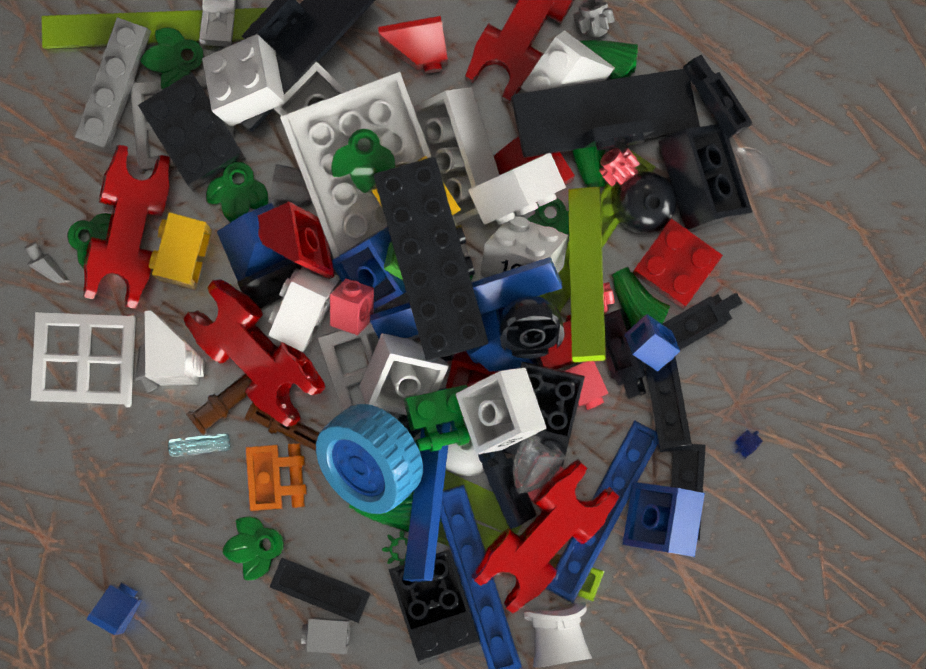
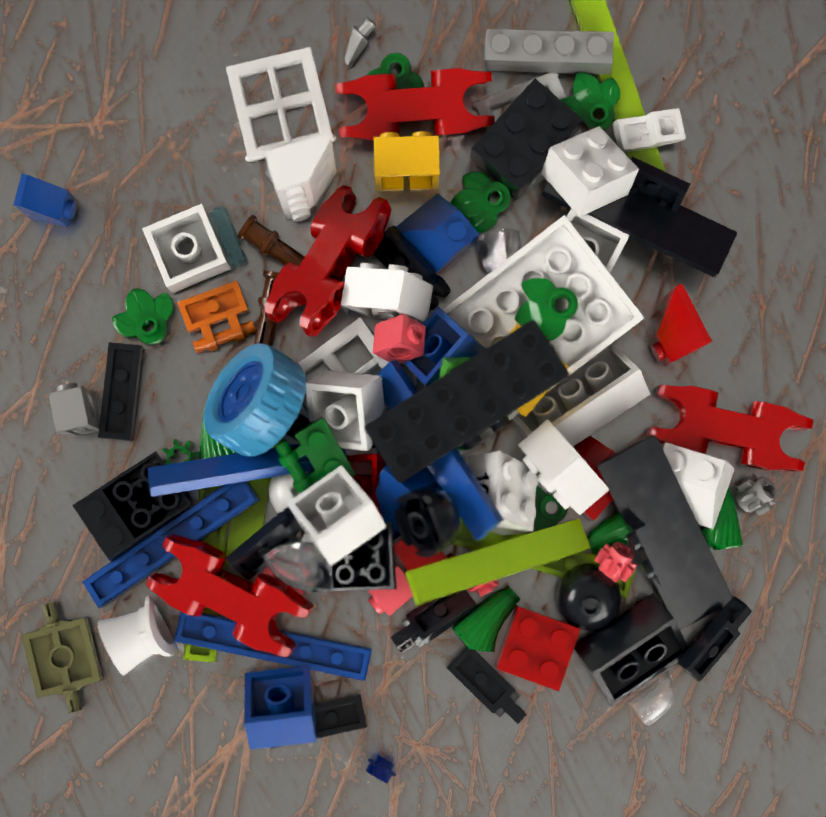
camera: 65 degrees right, 0 degrees up
red slope [258,202,335,279] -> none
blue brick [624,314,680,371] -> none
black plate [643,356,692,453] -> none
none -> white brick [142,204,231,293]

